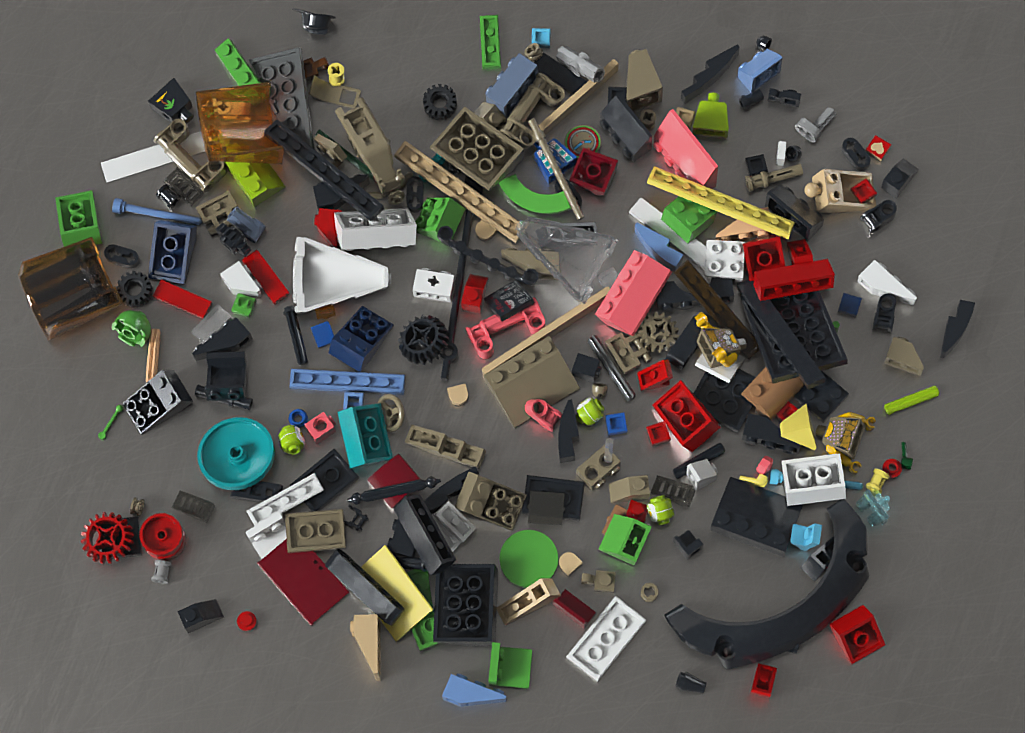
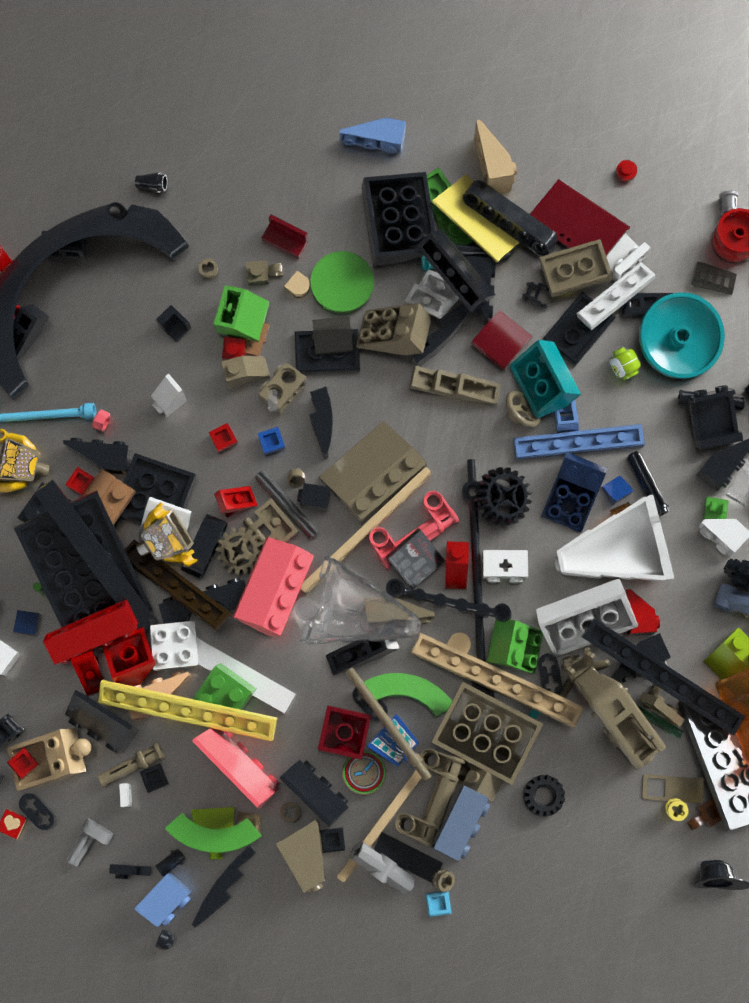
camera: 165 degrees right, 5 degrees up
black slope [177,599,224,633] -> none
red tile [242,249,290,305] -> none
blue plate [289,409,308,428] -> none
coral brick [304,412,336,444] -> none
black wheel [347,476,441,505] -> none
tan tile [447,384,468,406] -> none
bright green tile [480,15,501,69] -> none
bright green bracket [488,642,532,689] -> none
tan slope [497,578,561,625] -> none
coral piece [525,399,562,432] -> none
white tile [567,596,647,682] -> none
lime head [575,397,605,426] -> none
medium blue slope [635,223,683,272] -> none
lime head [647,495,675,525] -> none
clear smoke slope [651,475,696,507] -> none
red slope [652,380,721,452] -> none
black axle [672,443,725,479] -> none
black slope [710,477,803,557] -> none
light yellow hand [740,474,768,488] -> none
red slope [750,663,777,698] -> none
light yellow slope [780,403,817,450] -> none
white slope [782,453,846,506] -> none
black hinge [786,145,802,161] -> none
medium azure slope [791,523,822,551] -> none
none -> bright green tile [165,813,262,853]

